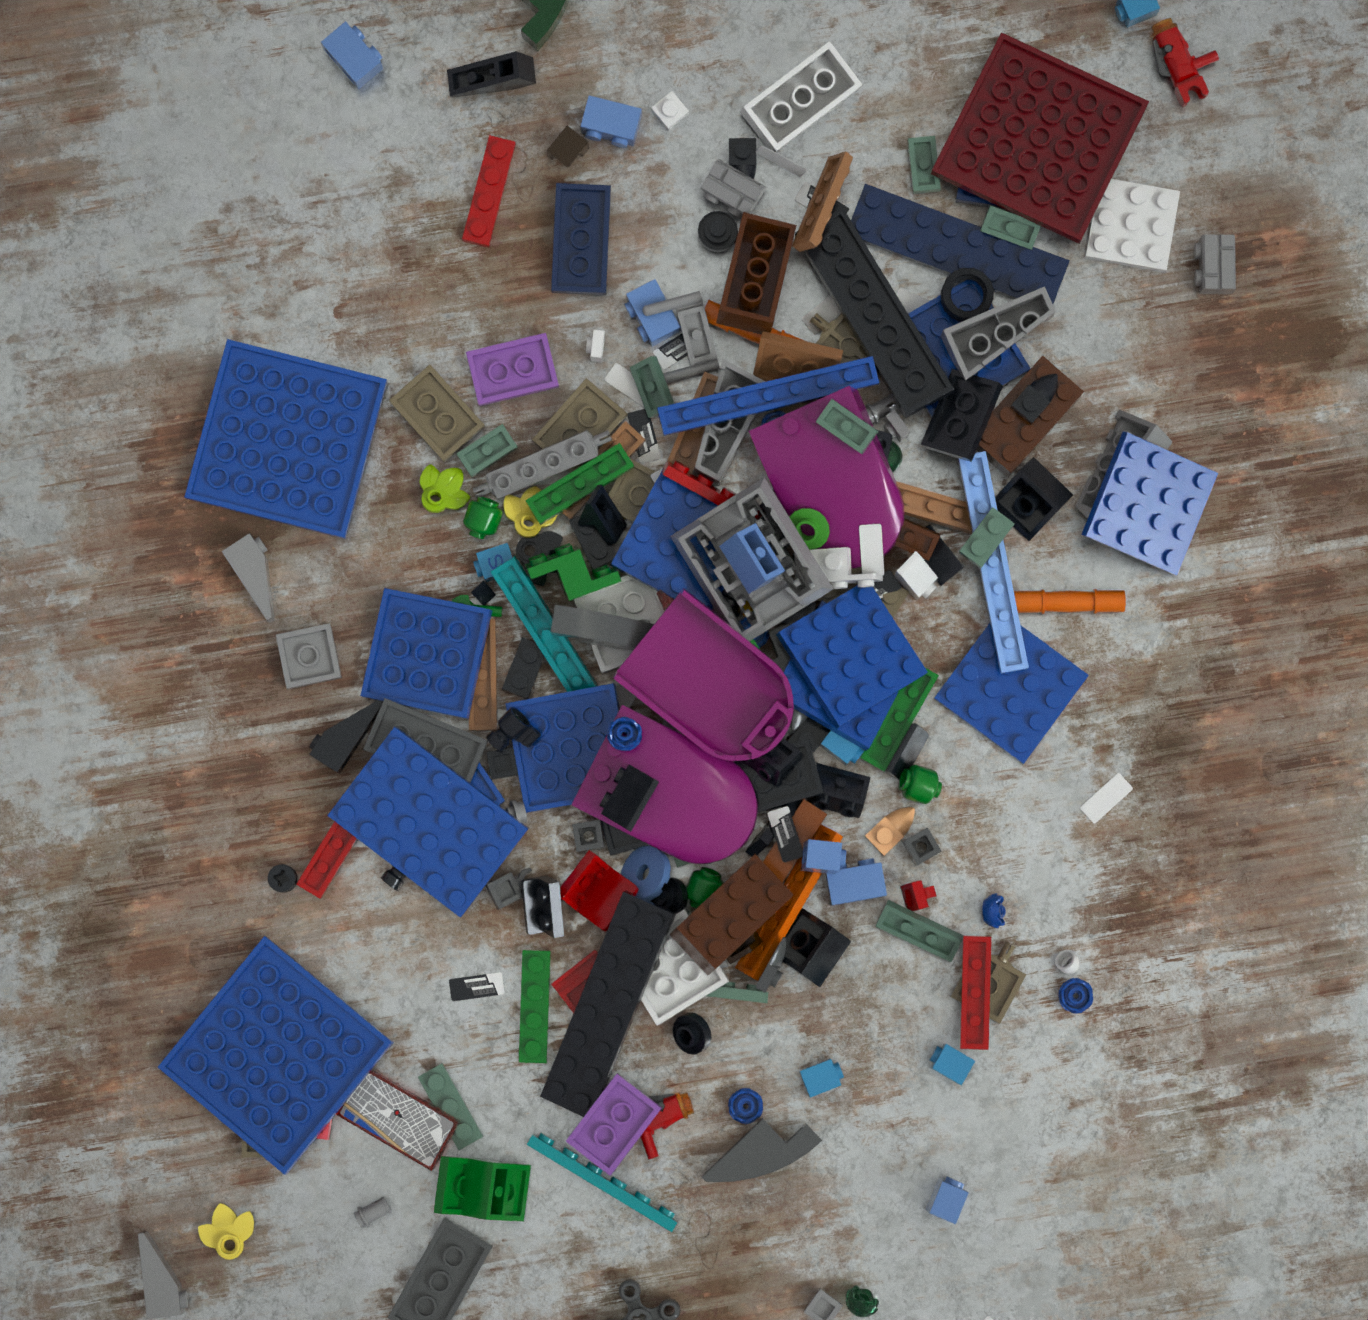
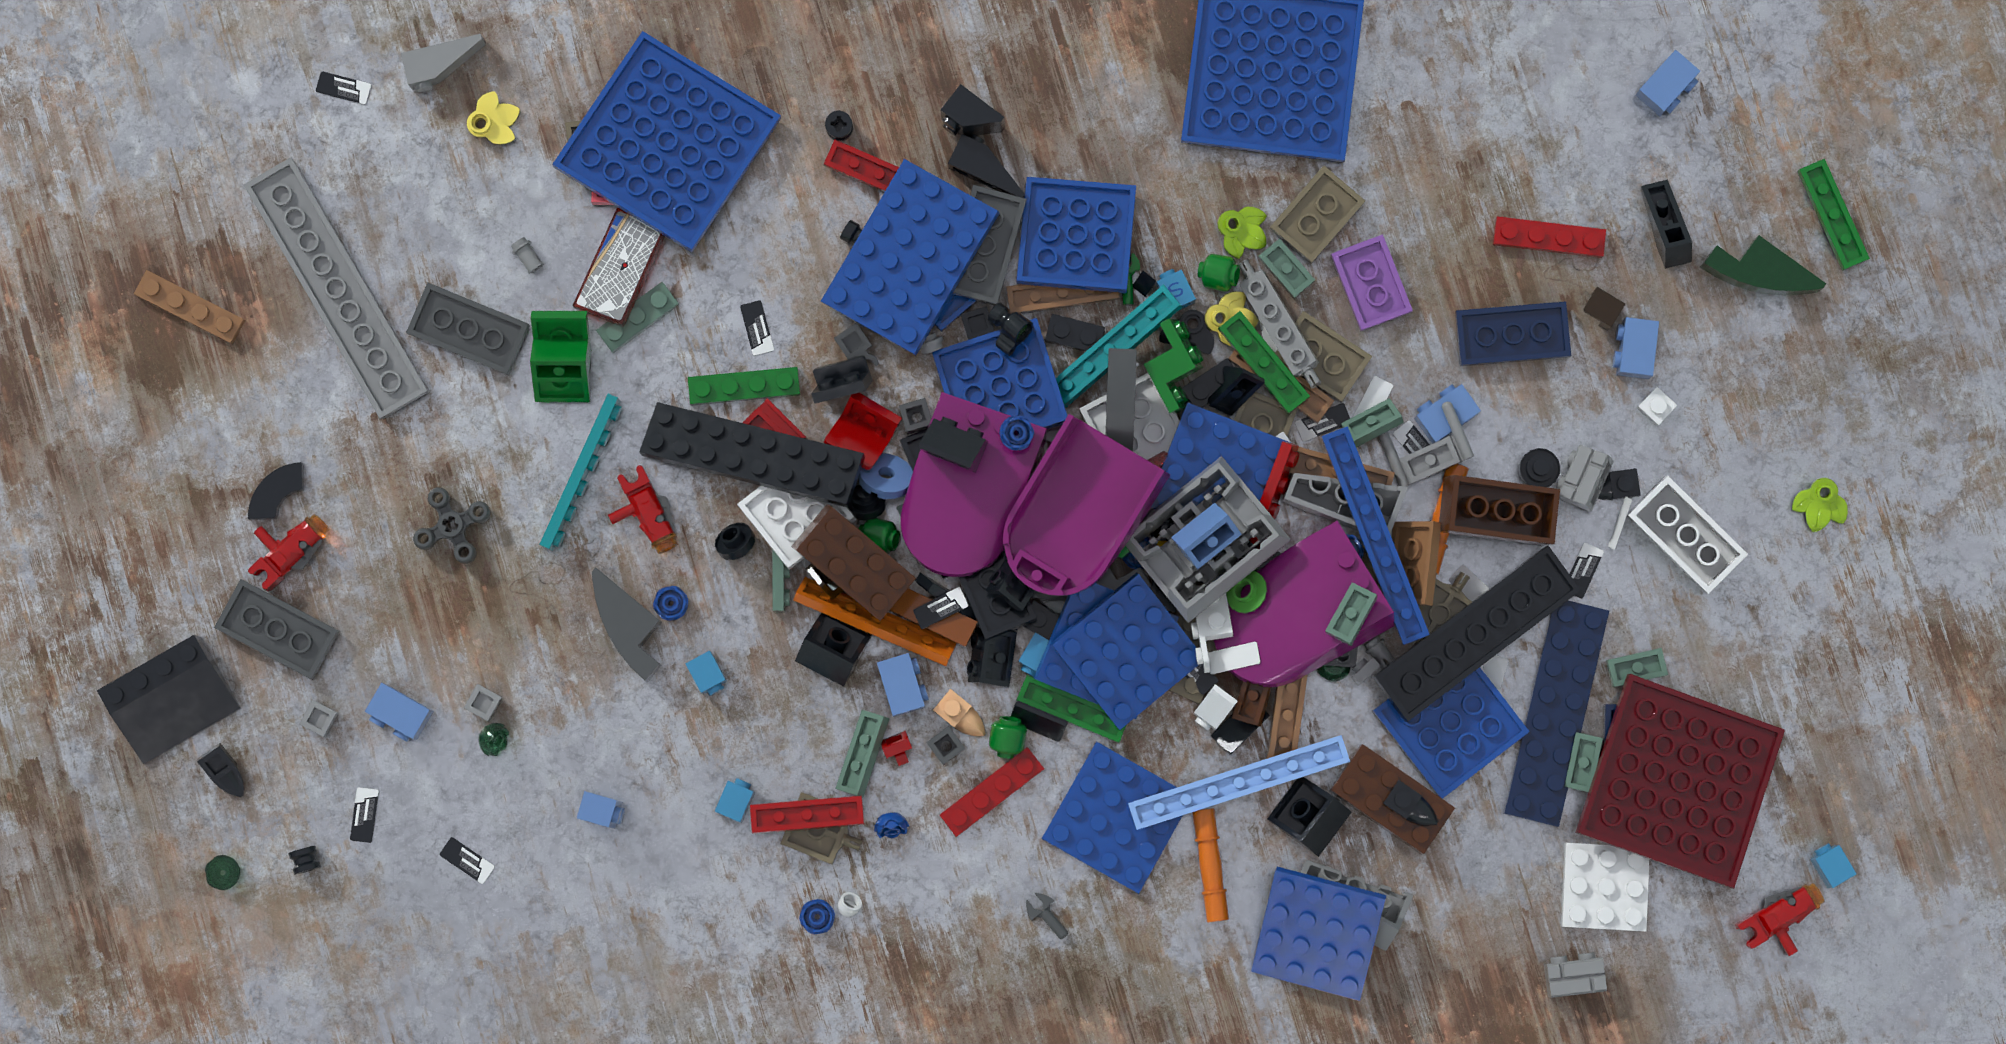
camera: 90 degrees right, 0 degrees up
light grey slope [222,533,275,623] -> none
light grey plate [276,623,342,689] -> none
medium lavender plate [566,1073,662,1176] -> none
white plate [586,330,605,363] -> none
dark grey plate [756,937,786,993] -> none
medium nougat plate [792,151,853,252] -> none
medium blue brick [801,839,846,874] -> none
black plate [921,369,1003,462] -> none
black tyre [941,268,994,322] -> none
light grey wedge [941,286,1056,381] -> none
sand green plate [959,507,1015,569] -> none
white sticker [1080,773,1133,824] -> none
none -> black slope [940,84,1005,137]
none -> red plate [940,747,1044,837]
none -> dark grey bar [1026,893,1068,939]

